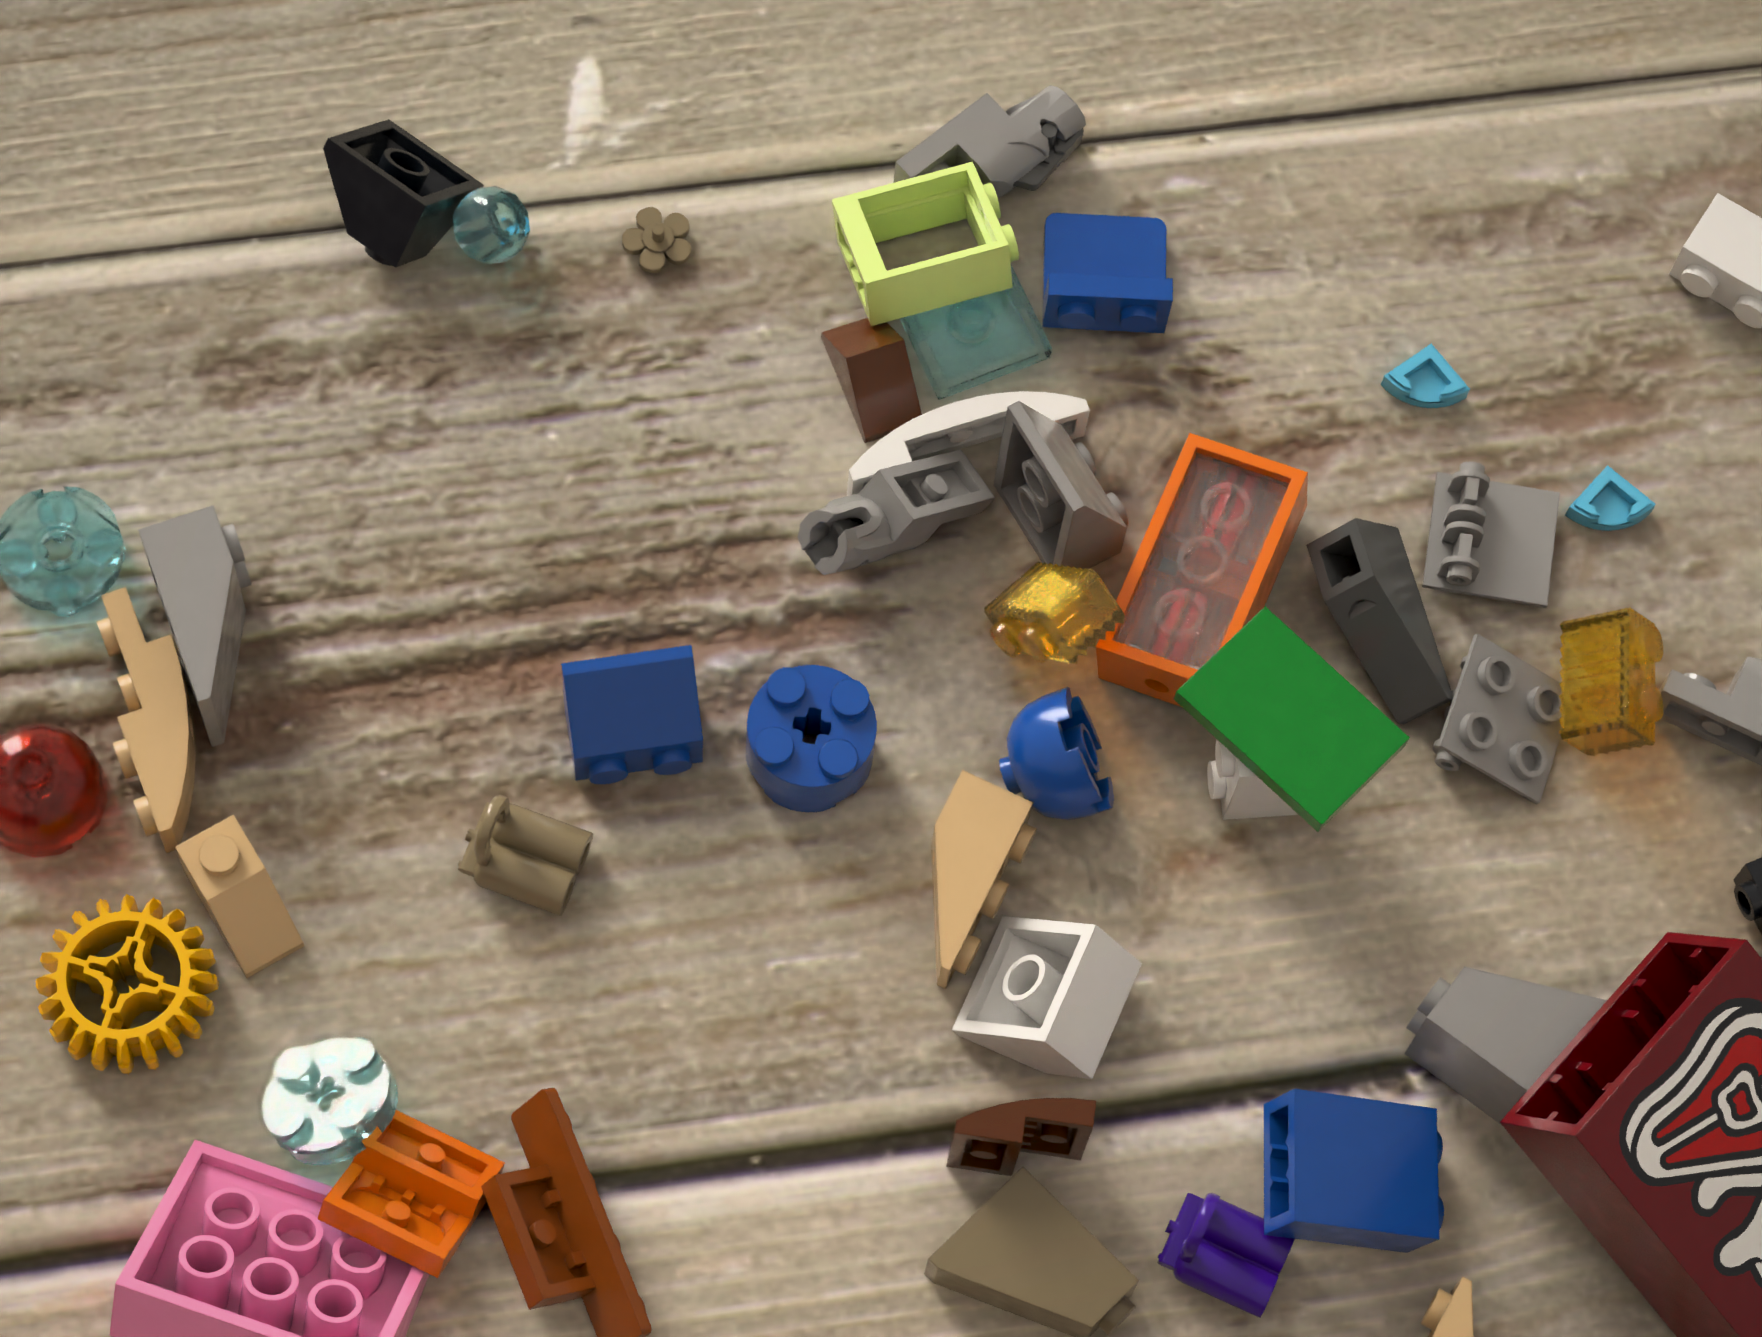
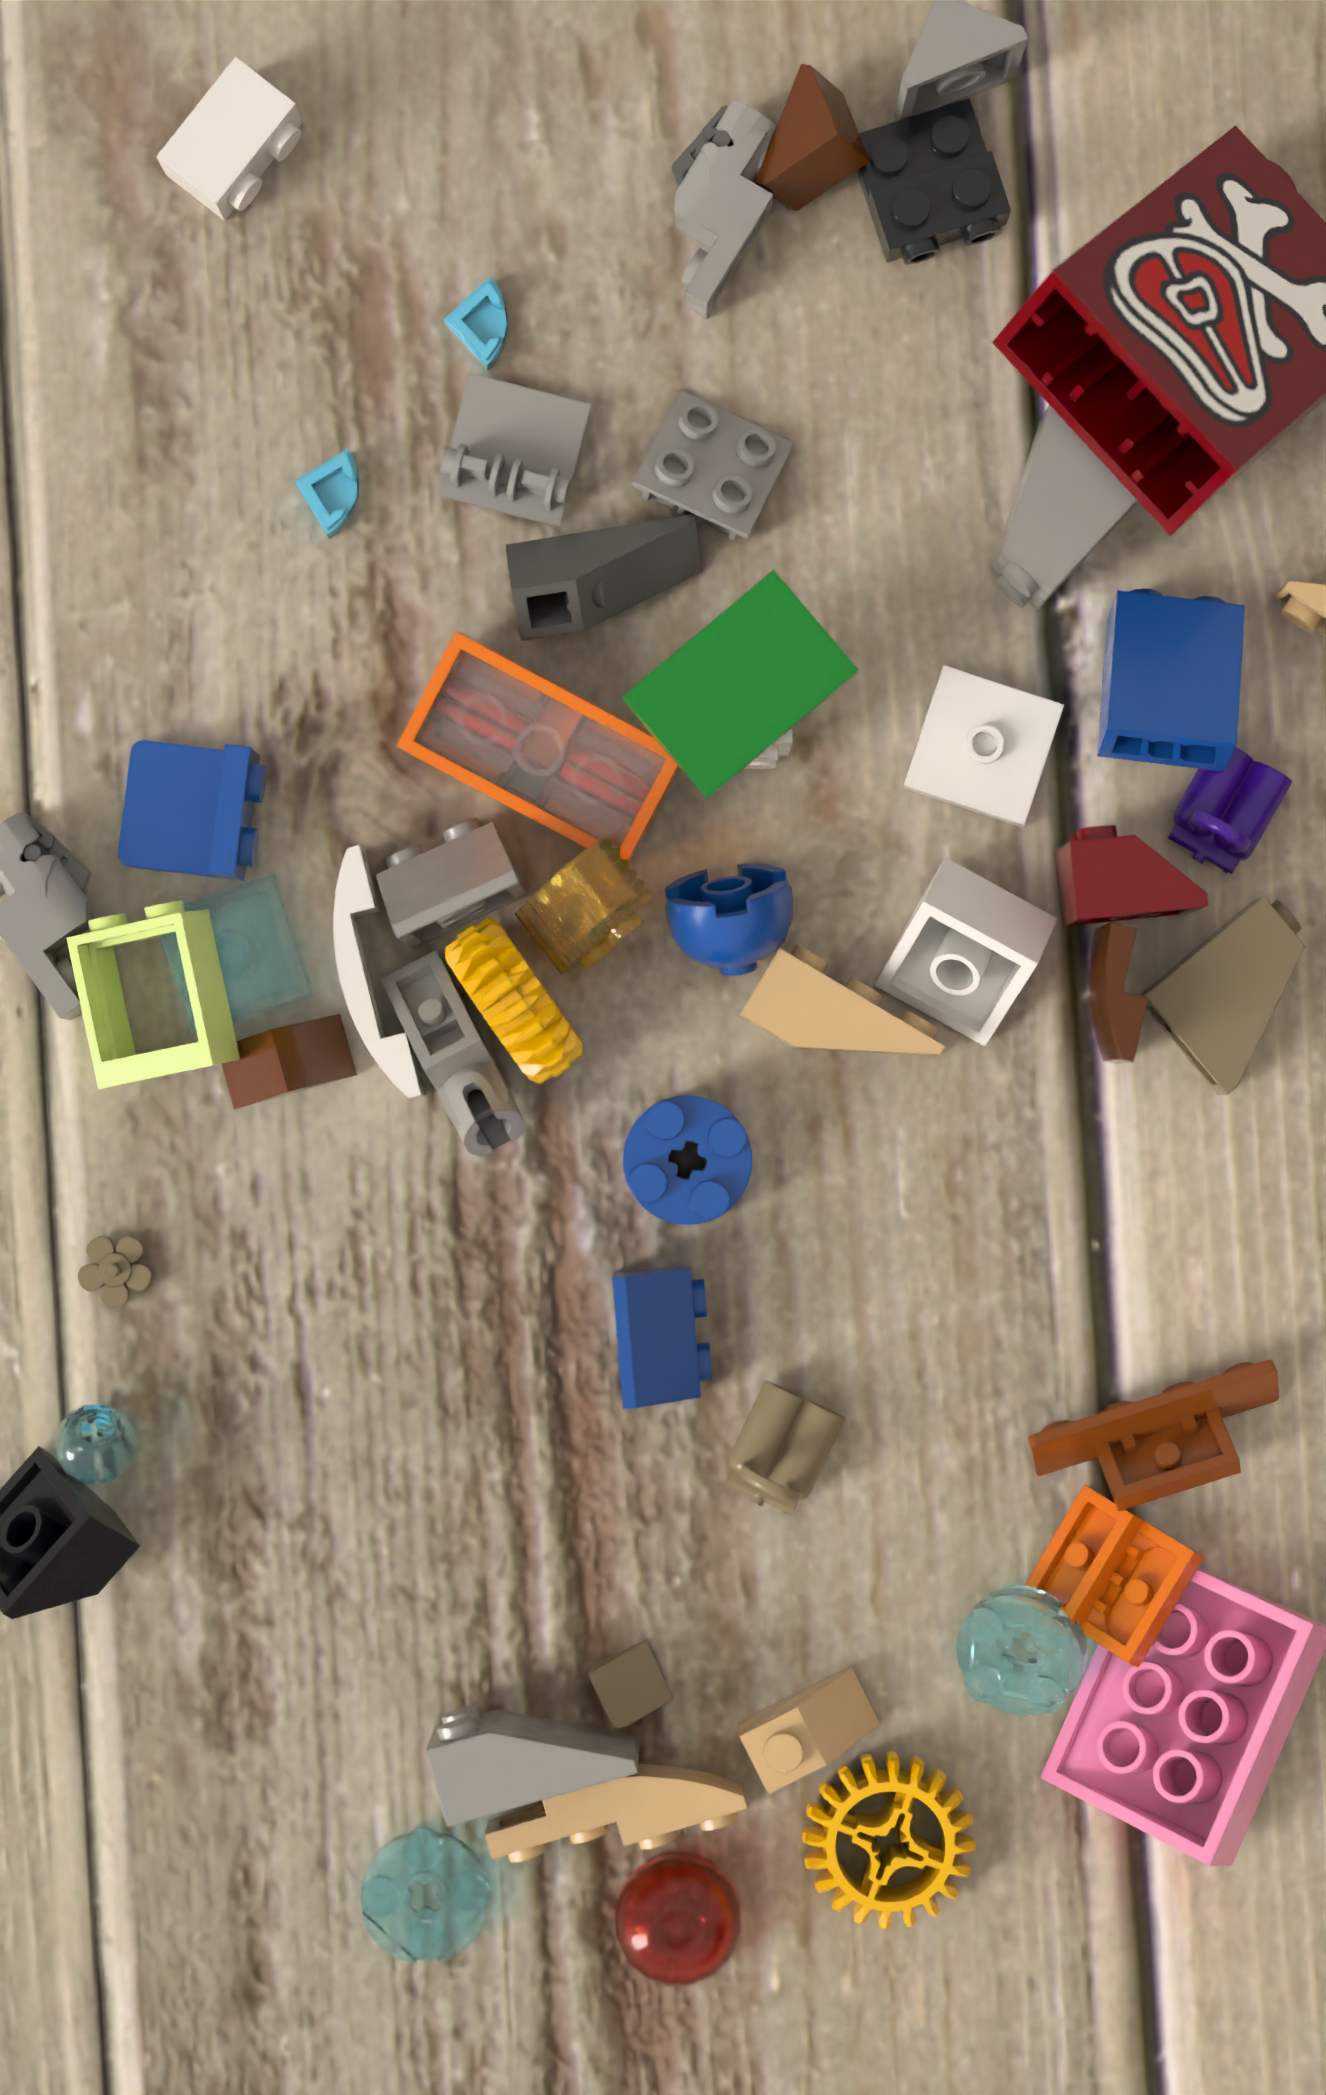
camera: 75 degrees left, 20 degrees up
clear yellow brick [1559,607,1663,756] -> none
none -> yellow gear [445,918,583,1084]
none -> dark tan slope [588,1640,673,1732]
none -> white plate [902,665,1064,827]
none -> dark red slope [1054,825,1209,927]

